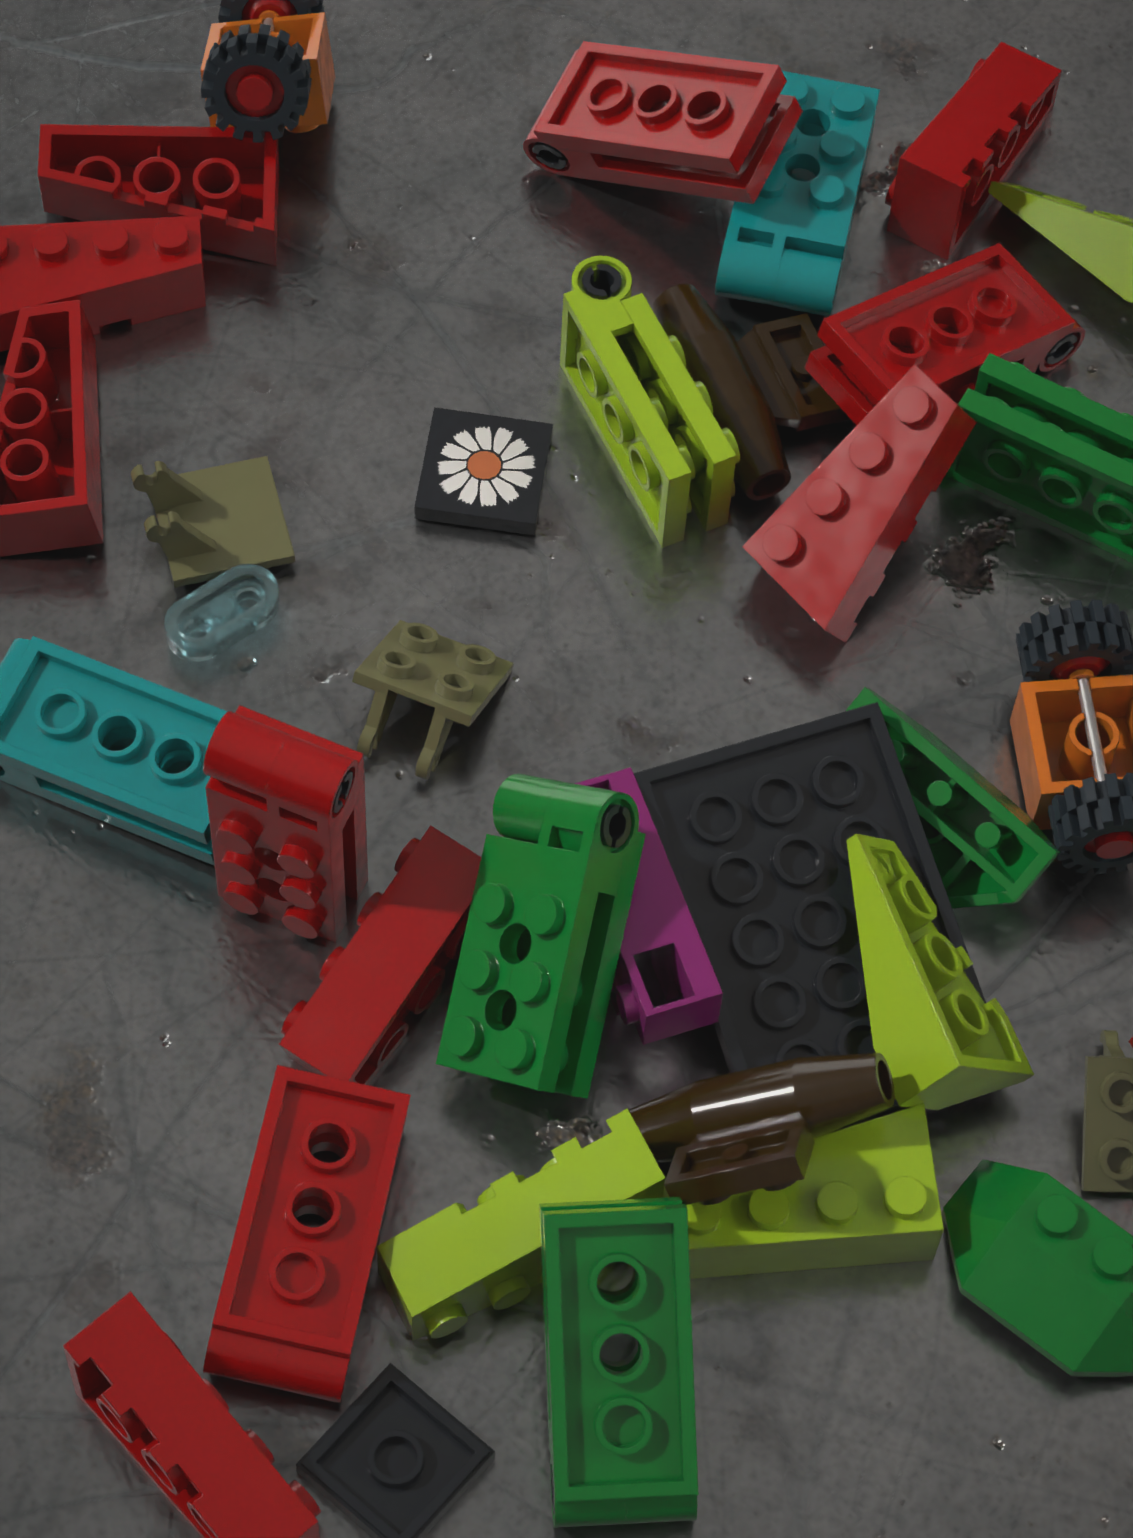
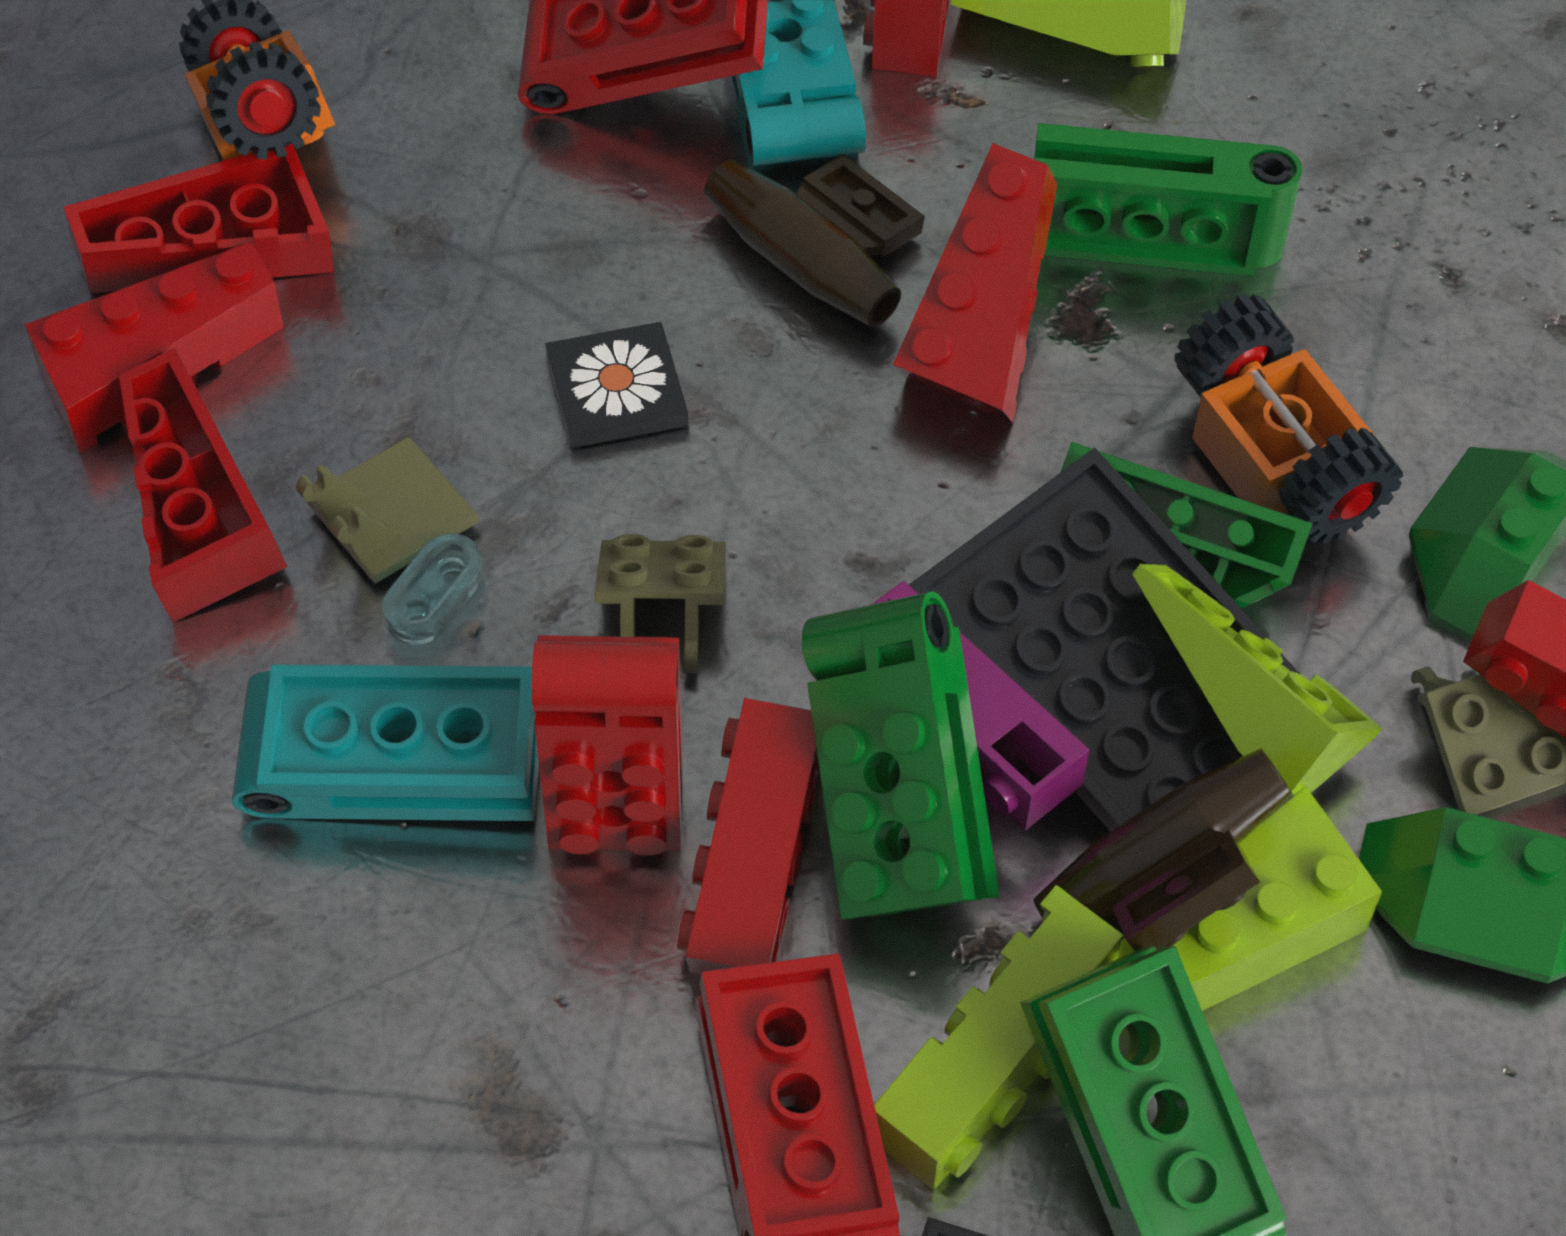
camera: 20 degrees left, 5 degrees down
lime hinge [560,255,740,548] -> none
red hinge [804,243,1085,425] -> none

